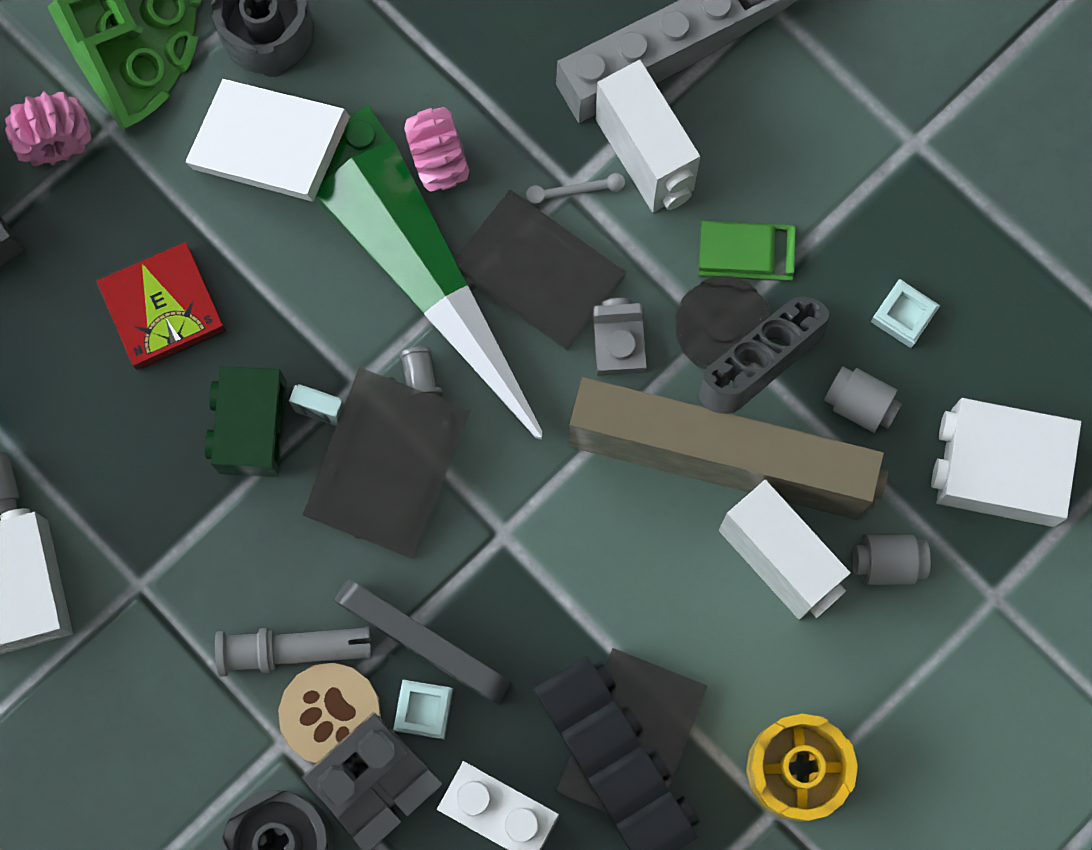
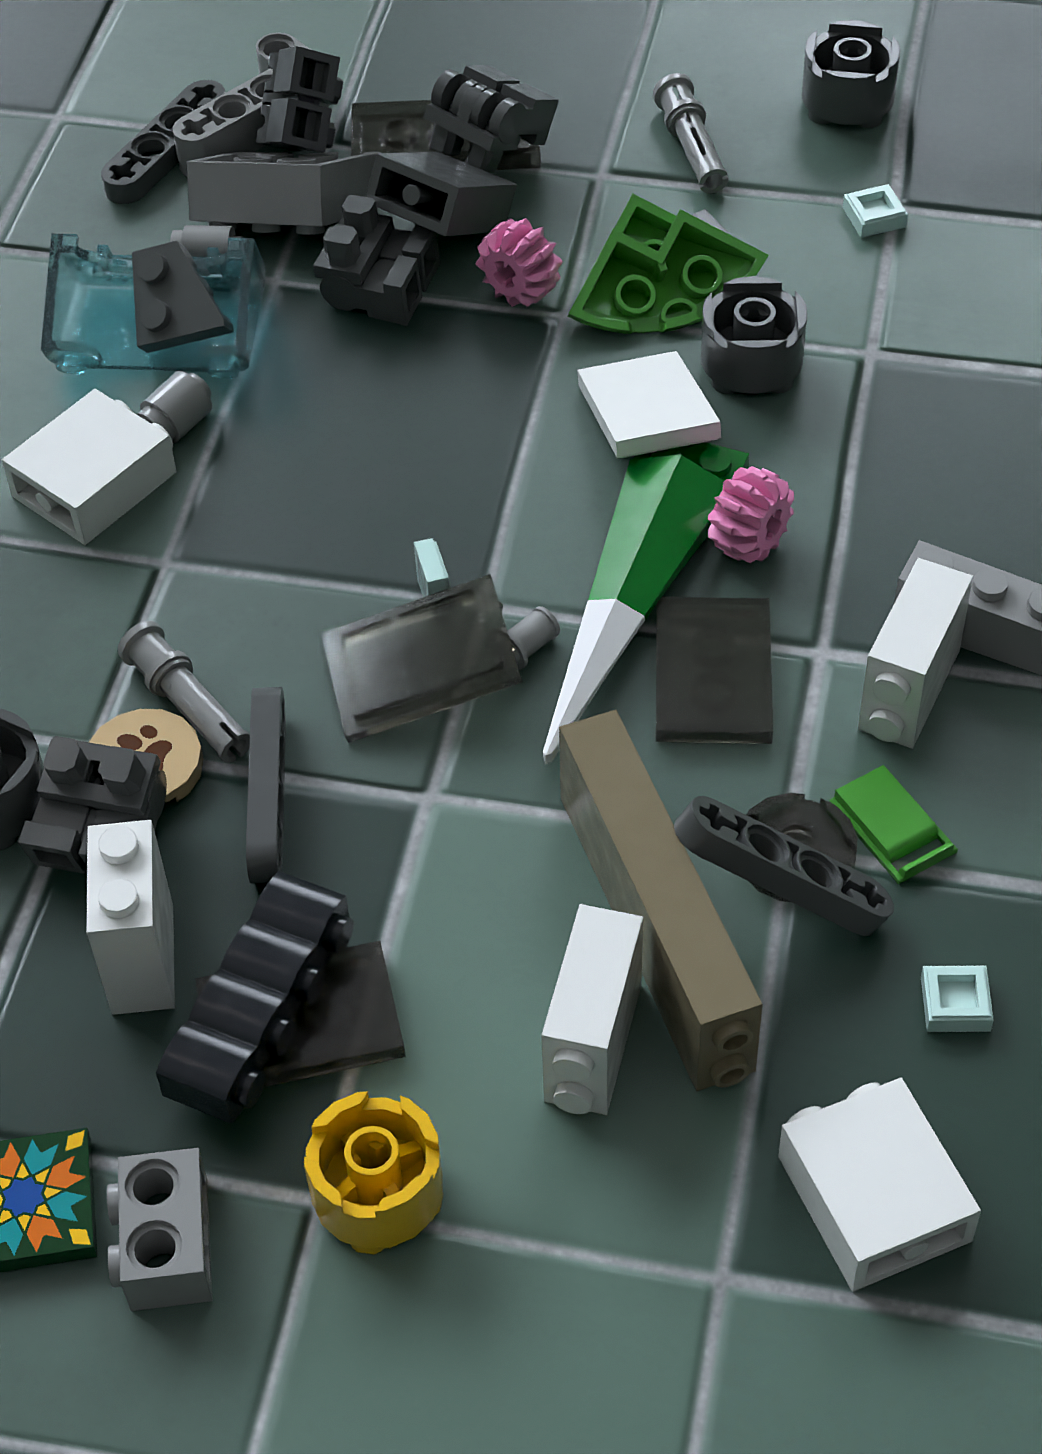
camera: 55 degrees right, 25 degrees down
red tile [97,242,226,370] -> none
dark green brick [205,366,287,477] -> none
light aqua tile [393,680,453,740] -> none
light grey hinge [526,173,625,206] -> none
light grey bracket [593,298,647,376] -> none
light grey brick [824,366,902,433] -> none
light grey brick [852,534,931,585] -> none

